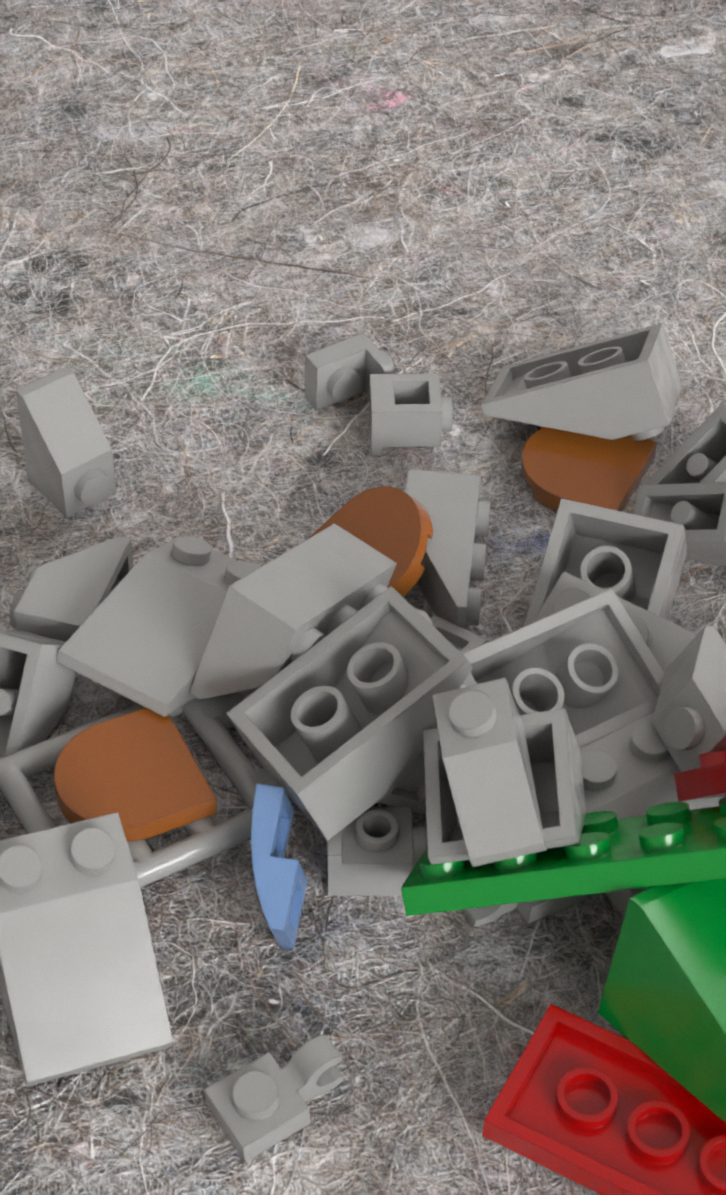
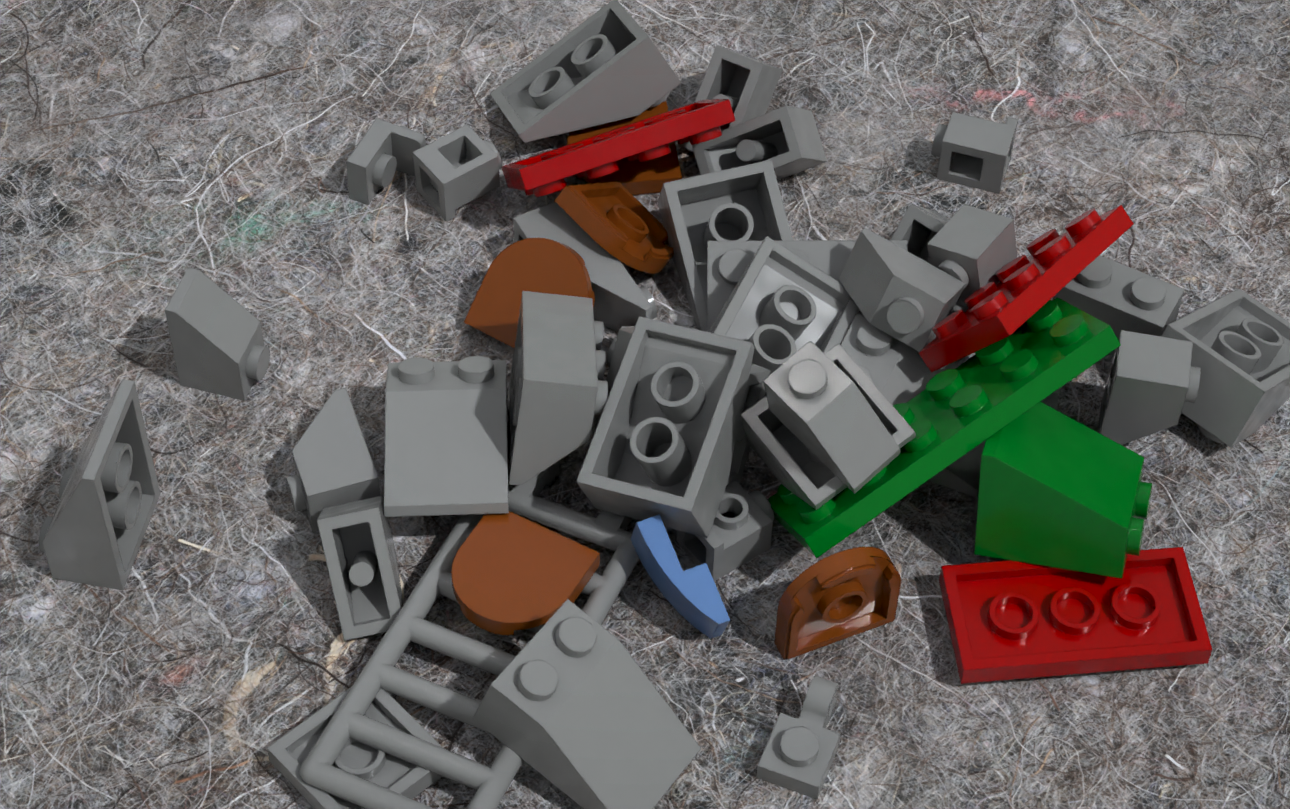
camera: 35 degrees left, 5 degrees up
none -> red plate [501,99,736,197]
none -> dark orange tile [554,181,674,274]
none -> dark orange tile [774,547,901,660]

